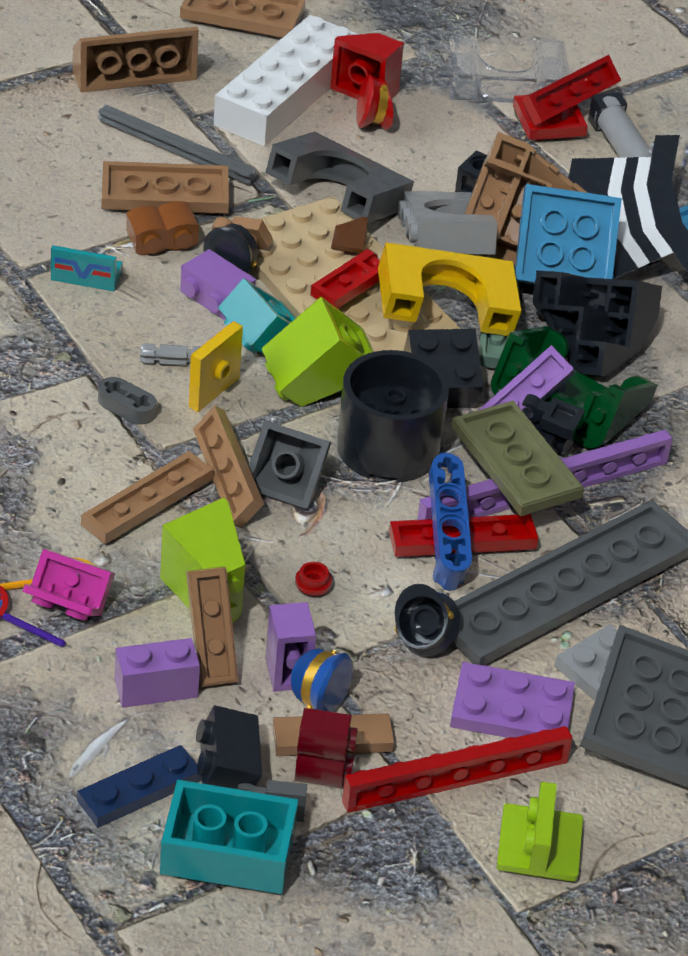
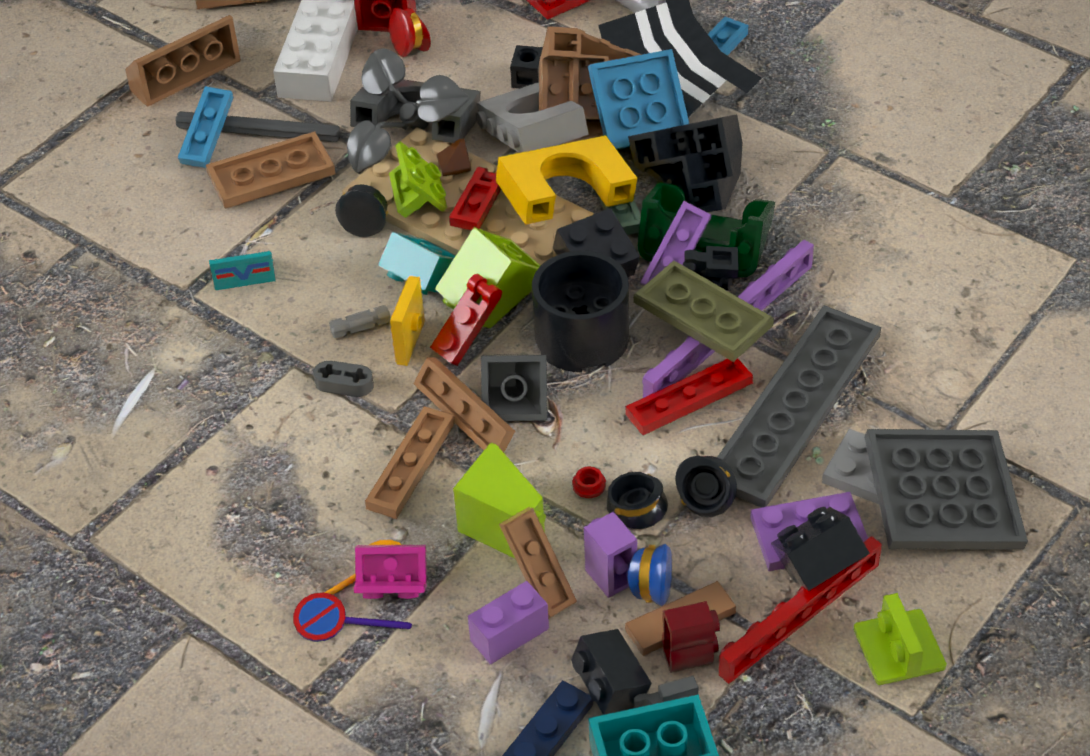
camera: 15 degrees left, 5 degrees up
dark orange brick [126,201,199,255] -> none
medium lavender brick [180,249,256,320] -> none
medium nougat plate [212,216,273,249] -> none
blue beam [429,453,472,591] -> none
none -> dark azure plate [178,86,234,168]
none -> dark grey plant [347,48,470,174]
none -> lime bracket [389,141,447,218]
none -> red plate [430,274,502,366]
none -> black piece [607,472,668,529]
none -> black brick [771,507,870,591]

